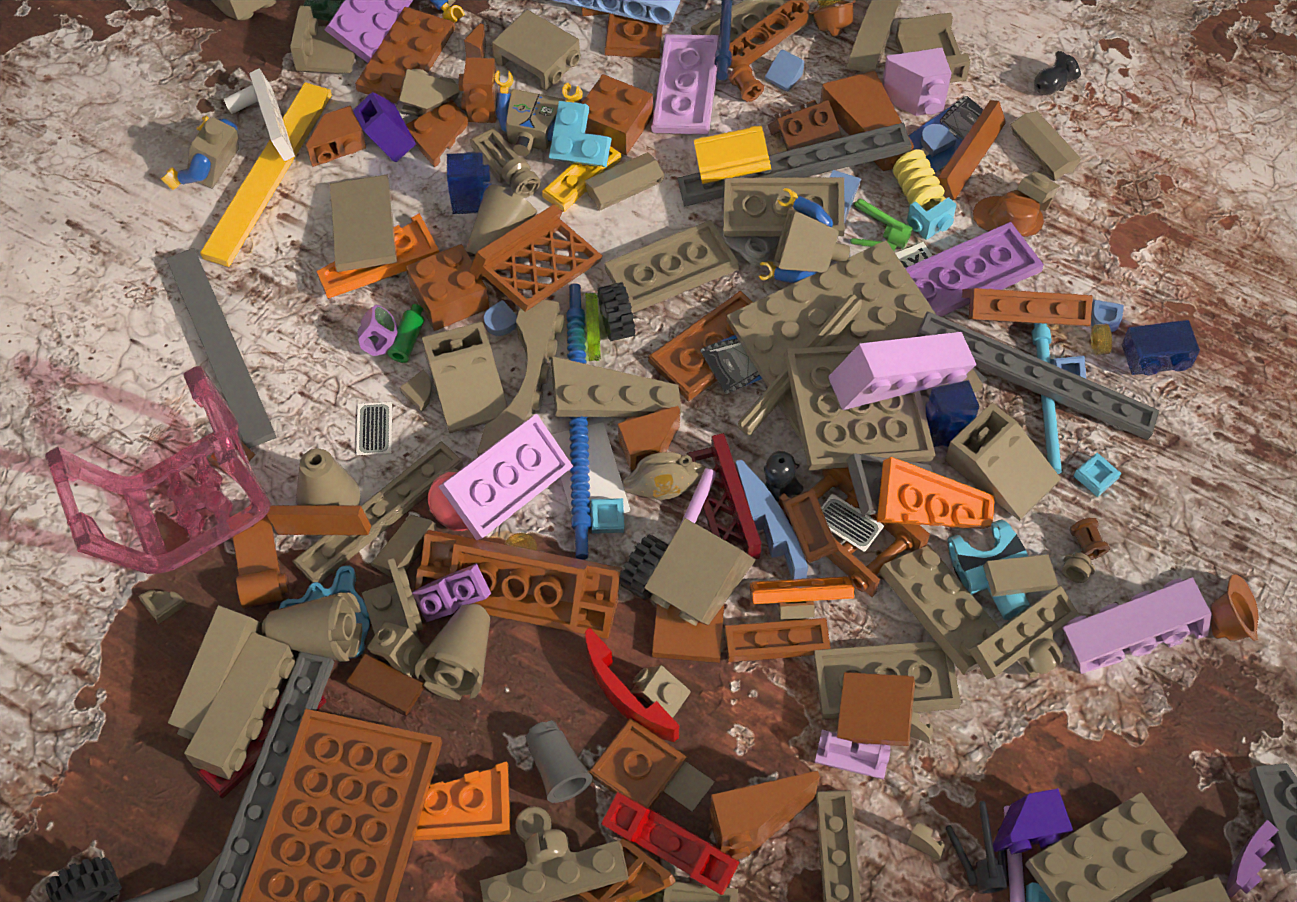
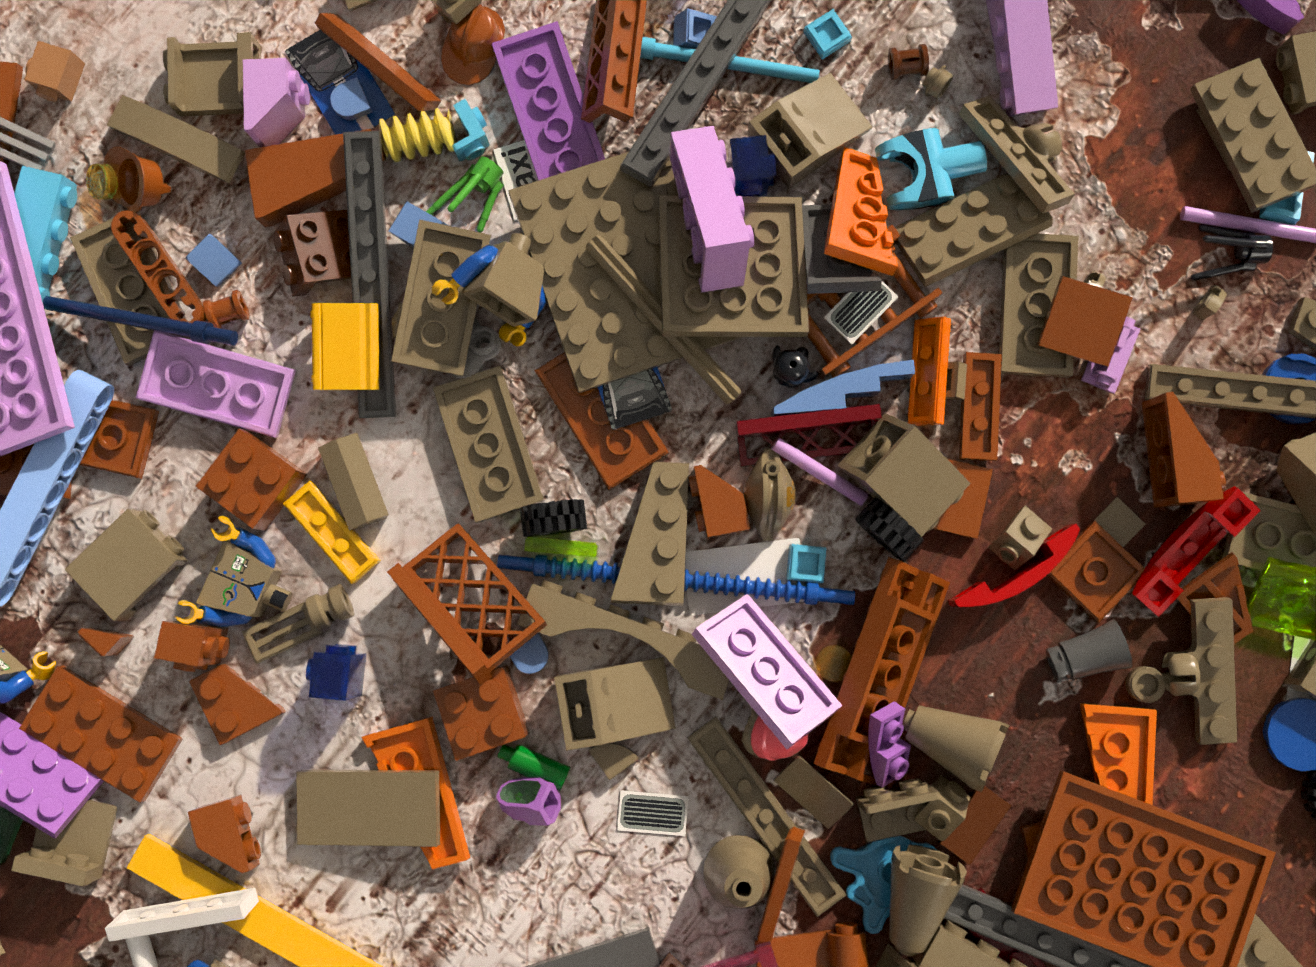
camera: 75 degrees left, 25 degrees up
dark purple slope [353,92,416,162] -> none
dark tan slope [396,69,461,117] -> none
dark tan cone [465,184,537,263] -> none
medium azure plate [549,101,611,167] -> none
reddish brown tile [783,489,839,563] -> none
dark tan tile [983,554,1058,597] -> none
dark purple slope [993,789,1073,855] -> none

